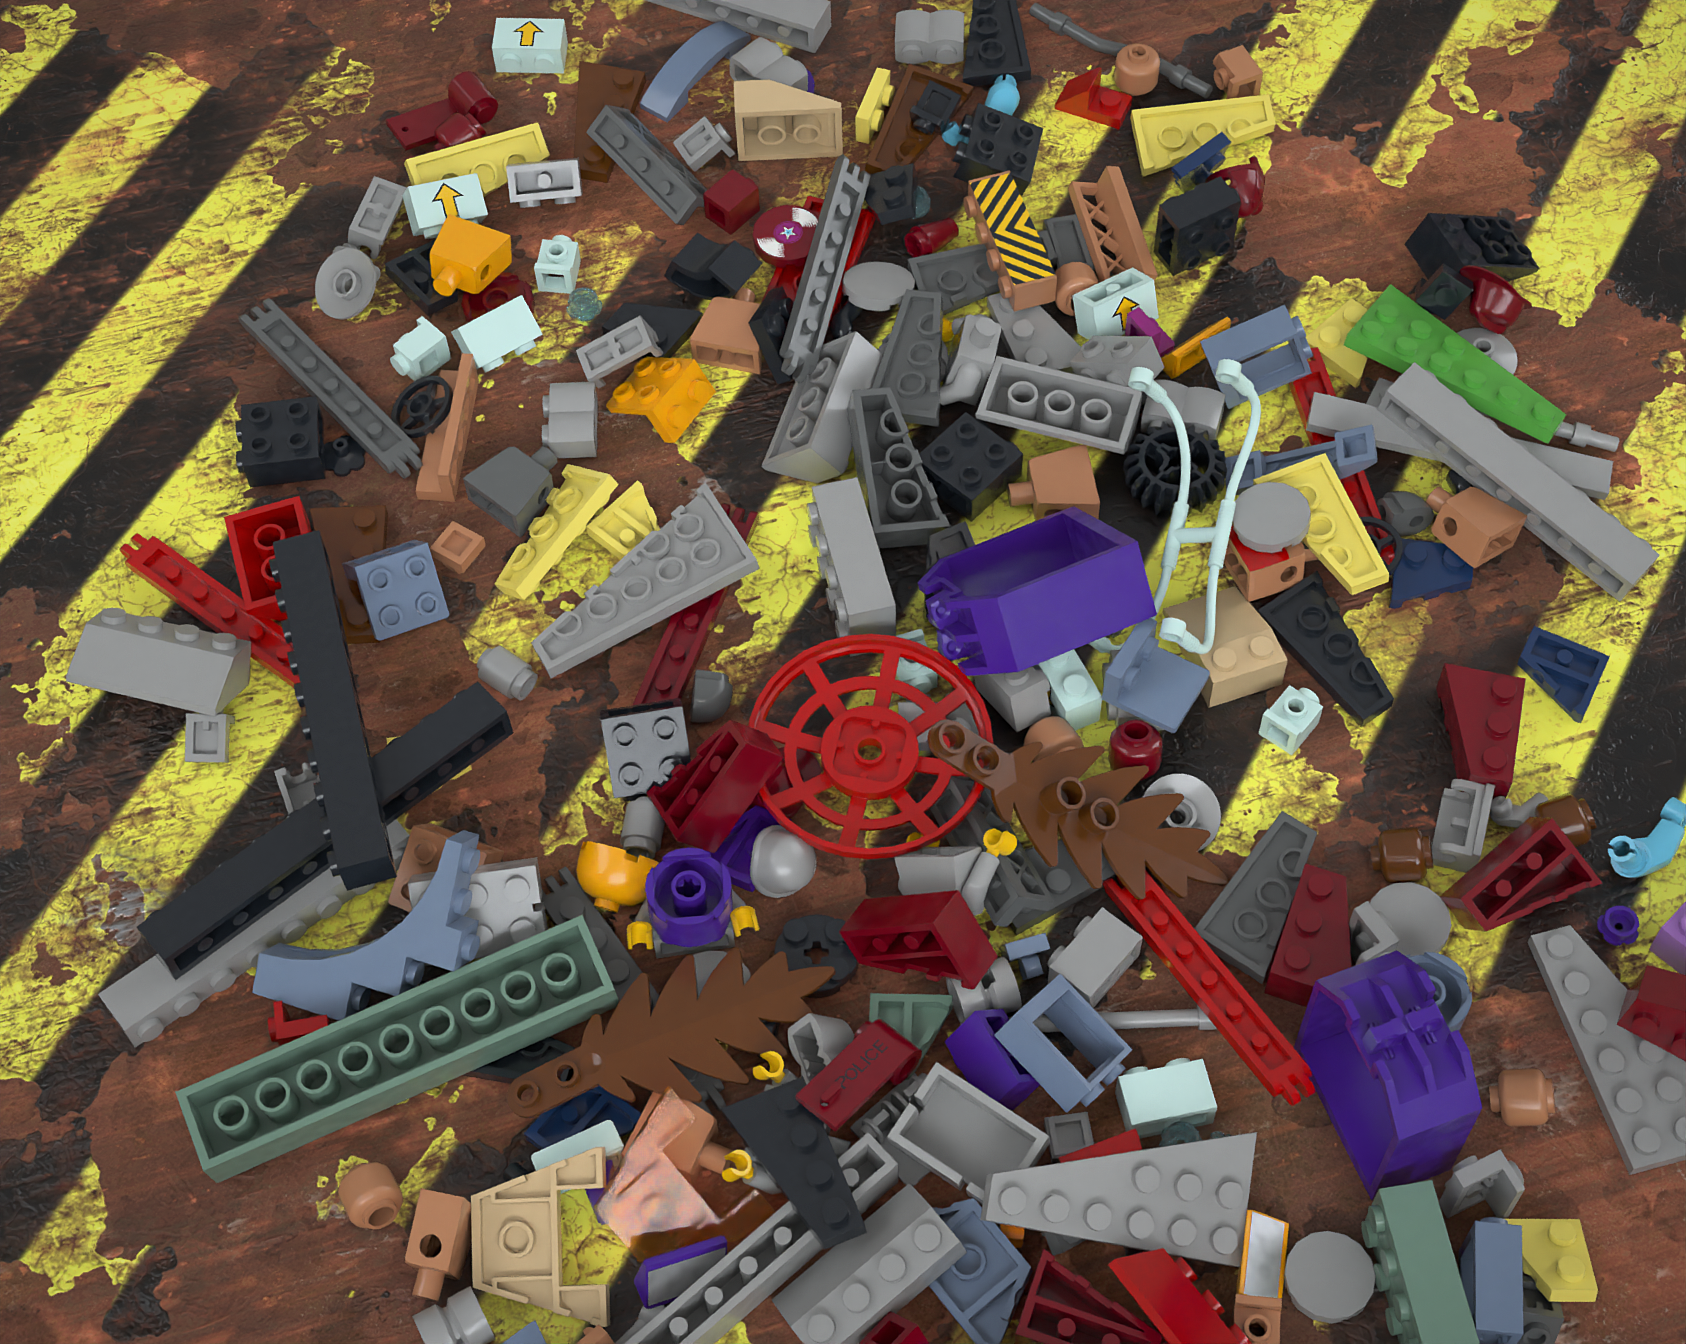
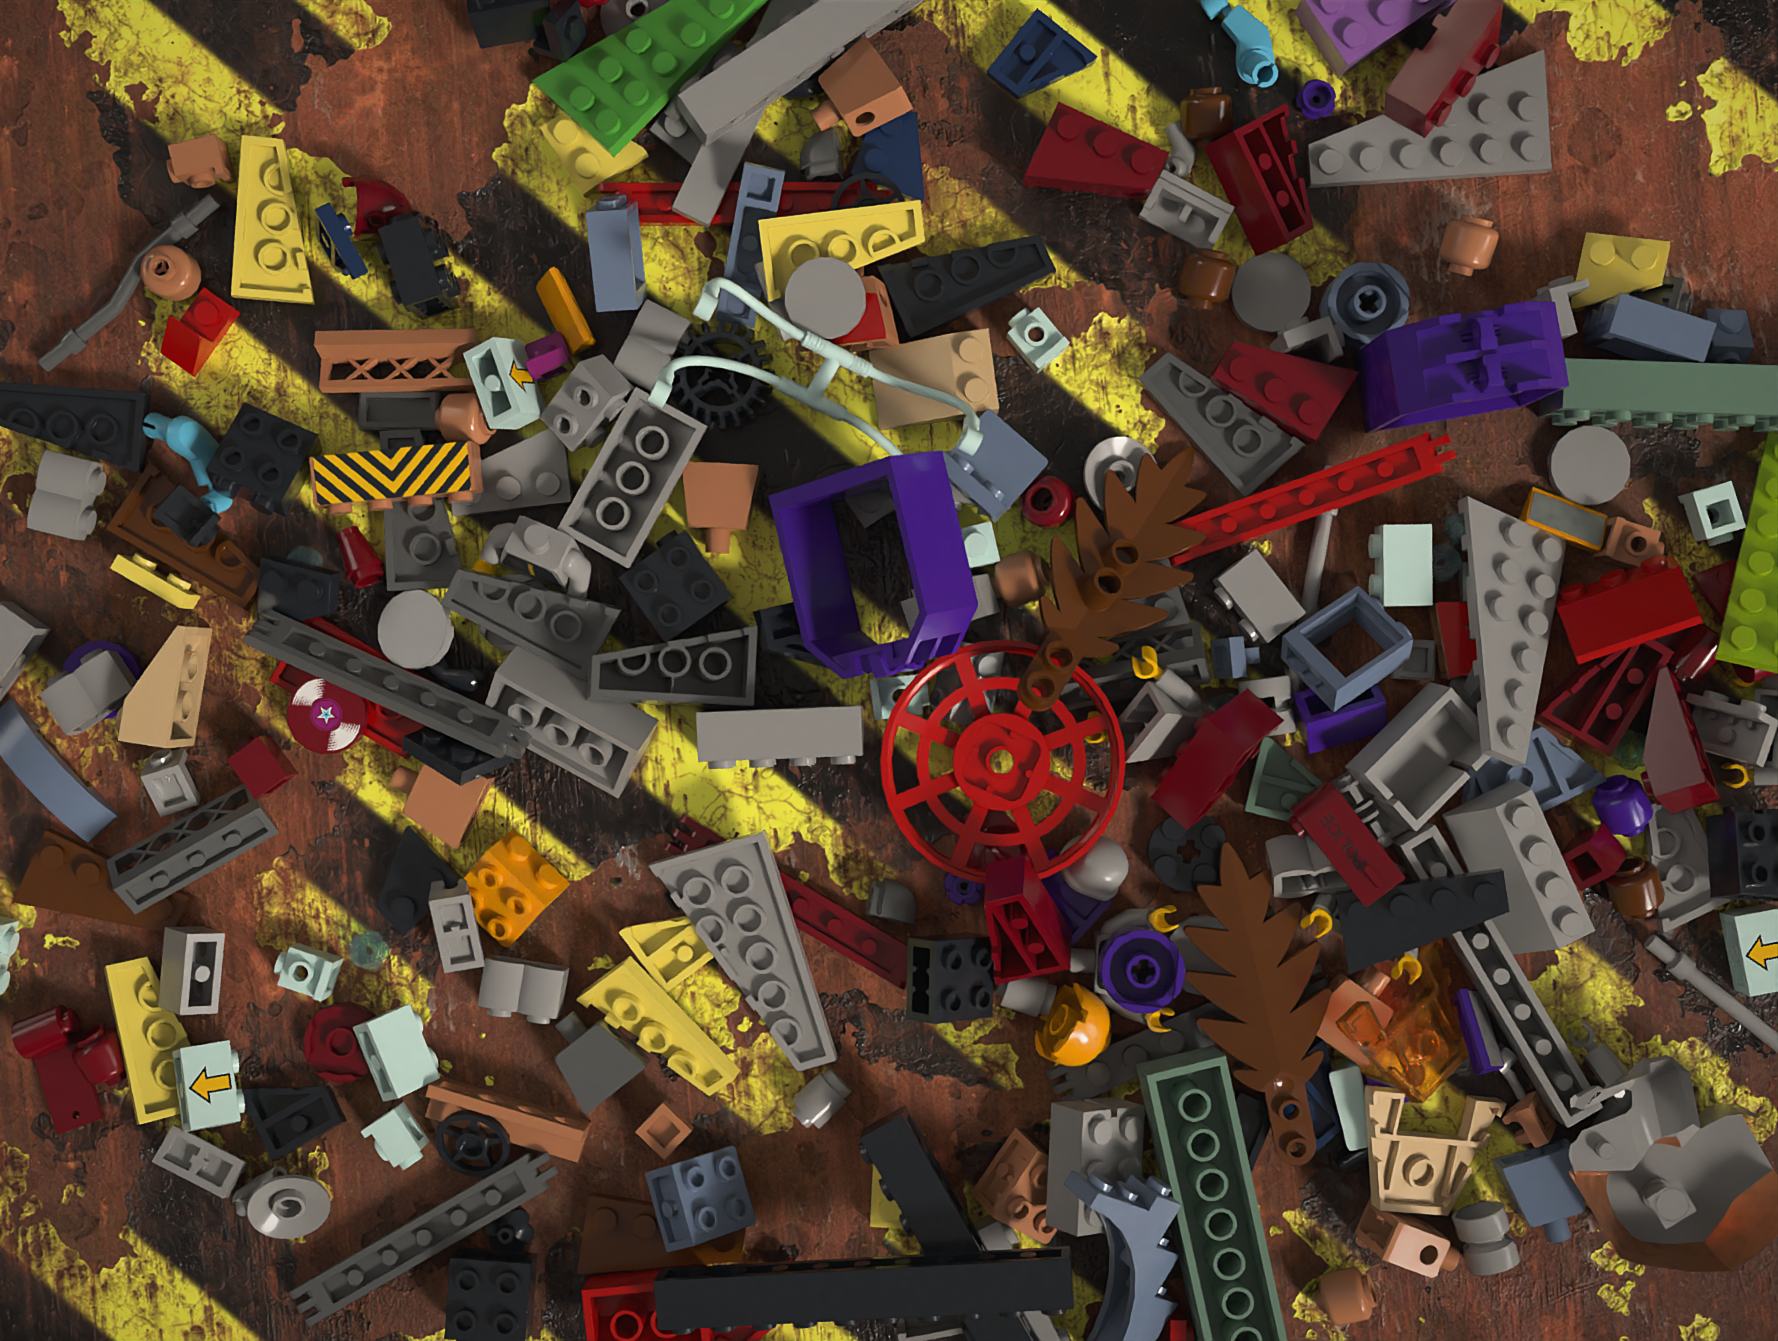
camera: 85 degrees left, 30 degrees up
light orange torso [430,214,512,296] -> none
black brick [664,233,762,300] -> none

